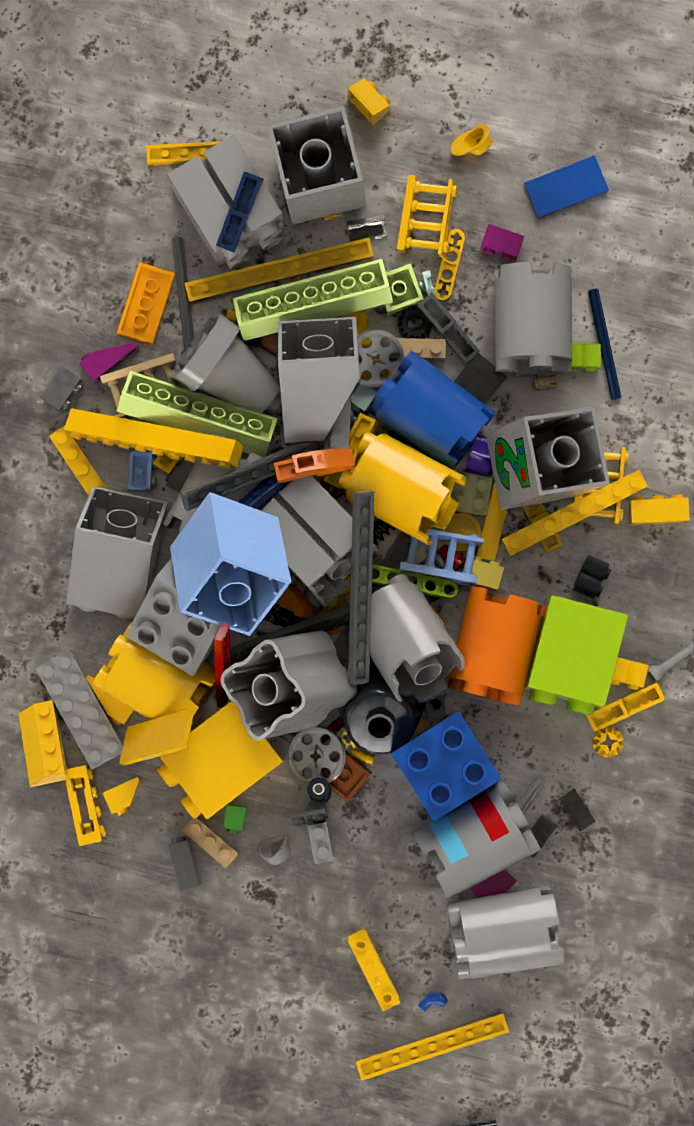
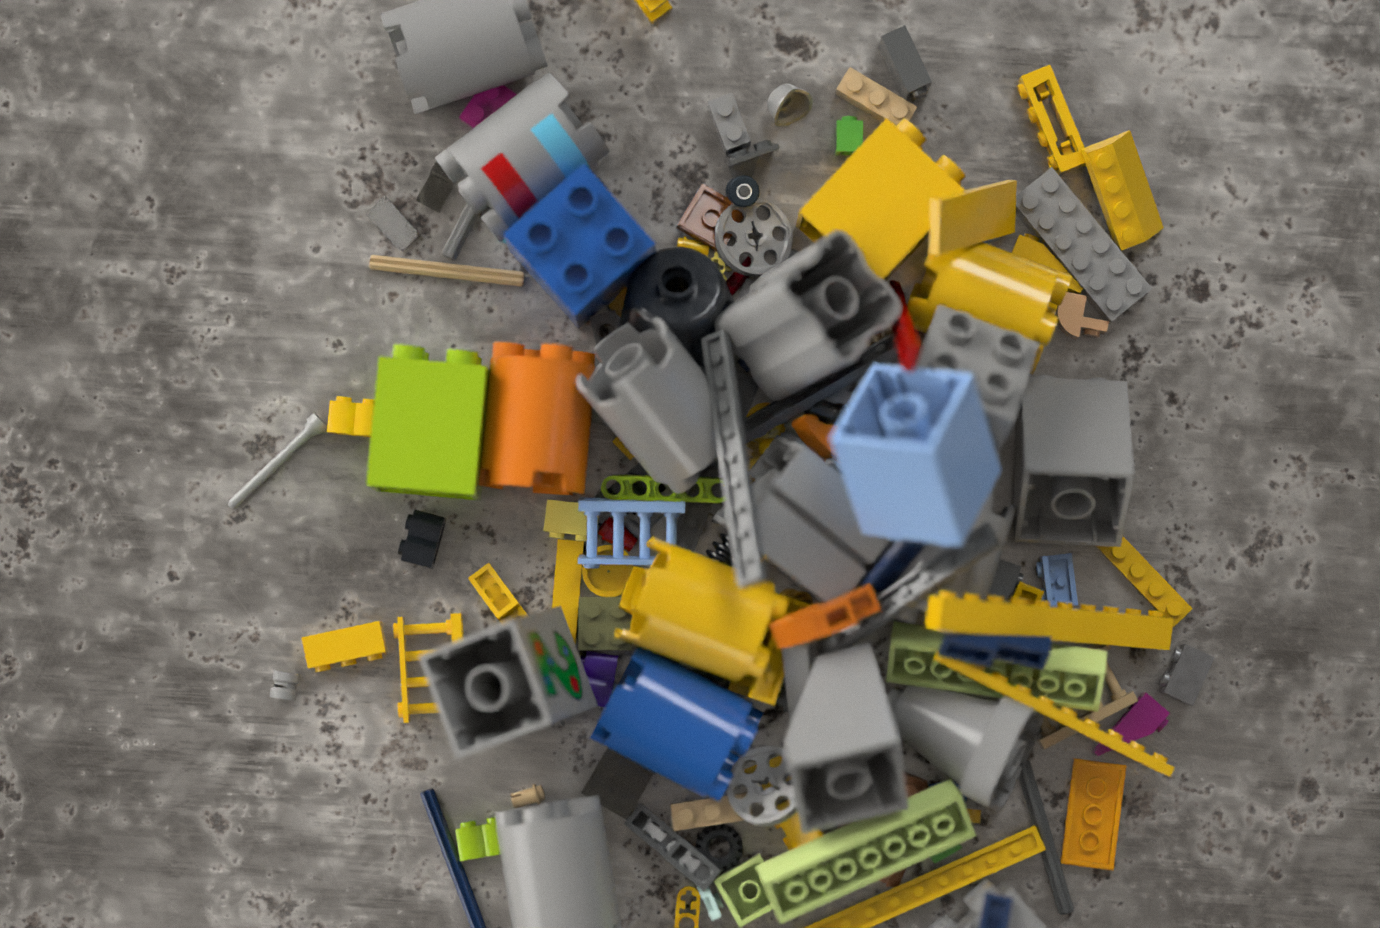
camera: 170 degrees right, 0 degrees up
yellow slope [103,777,141,816] -> none
light aqua brick [351,384,377,413] -> none
yellow plate [501,470,648,557] -> none
yellow slope [586,681,666,732] -> none
yellow gear [593,727,624,758] -> none
none -> tan axle [369,255,525,286]
none -> yellow plate [932,650,1175,777]
none -> dark blue slope [938,633,1051,670]
none -> light nougat brick [1055,292,1109,340]

